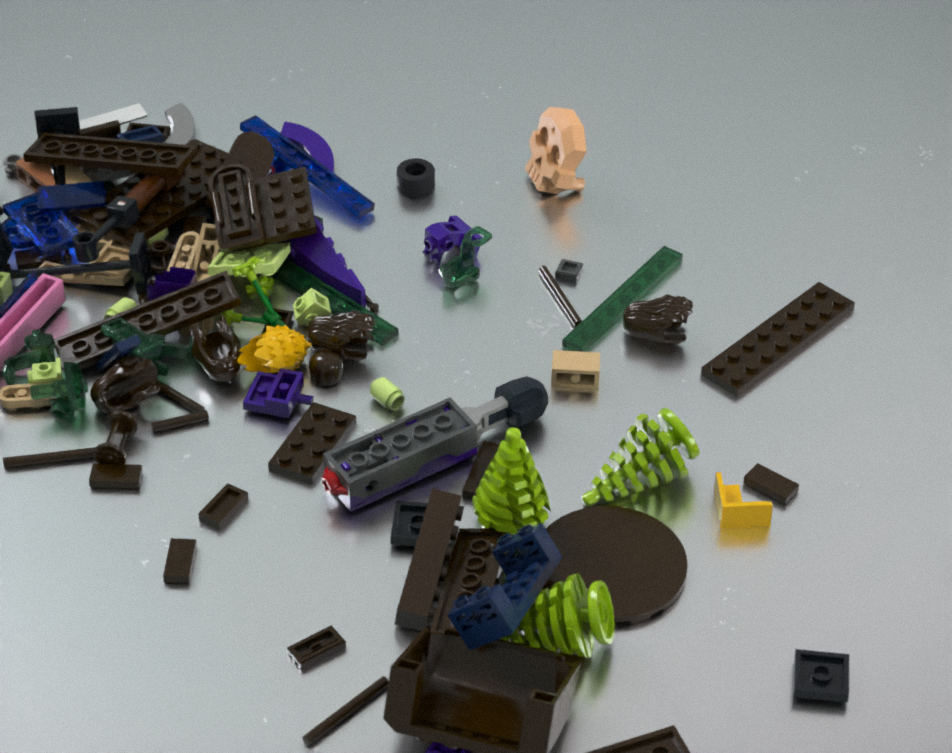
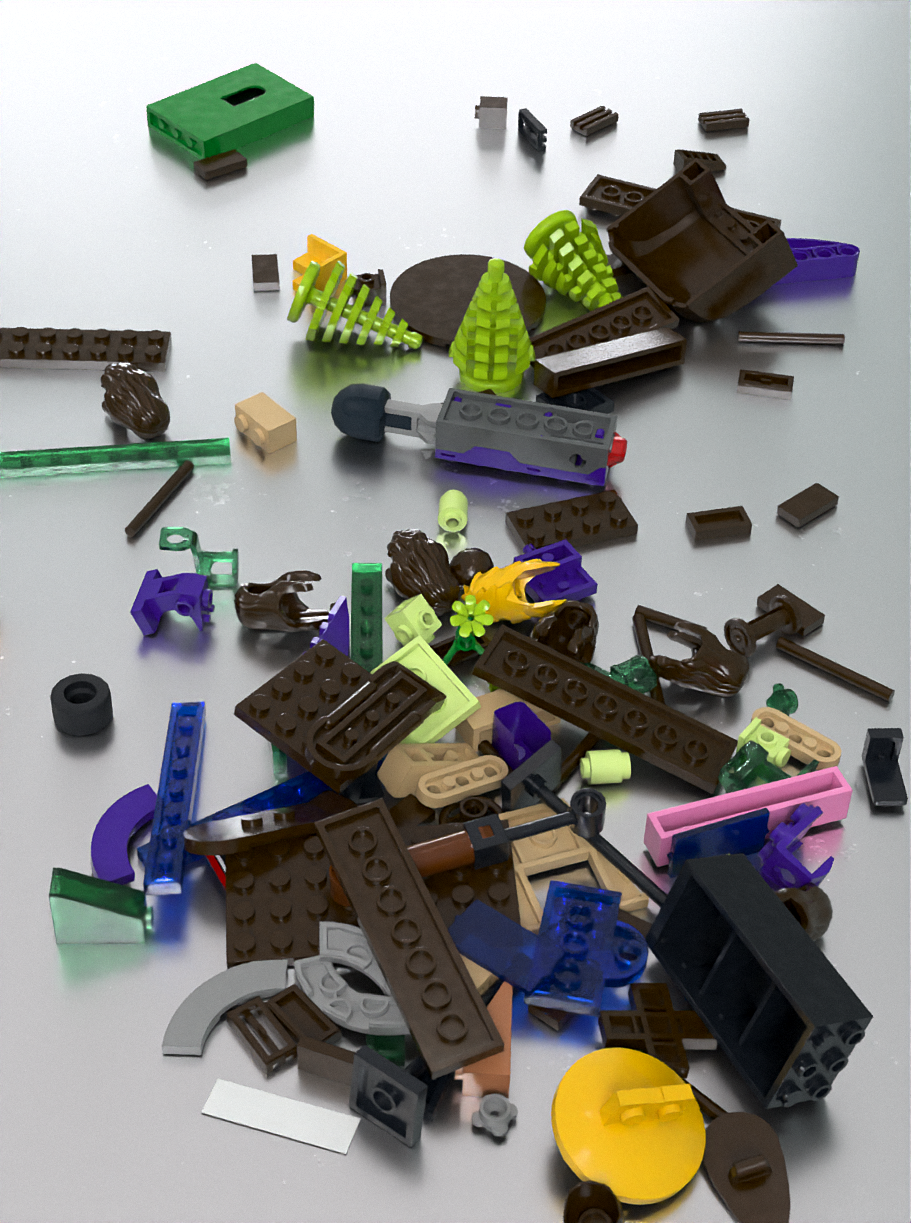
camera: 135 degrees left, 0 degrees up
clear green piece [30,362,88,412] -> none
dark blue tile [95,335,141,373] -> none
clear green tile [101,317,163,359] -> none
dark blue tile [116,125,164,143] -> none
dark blue plate [447,522,563,651] -> none
dark grey tile [555,259,583,283] -> none
black plate [793,649,849,702] -> none
none -> clear green slope [49,868,154,944]
none -> dark brown hair [234,570,329,632]
none -> dark brown brick [351,269,386,307]

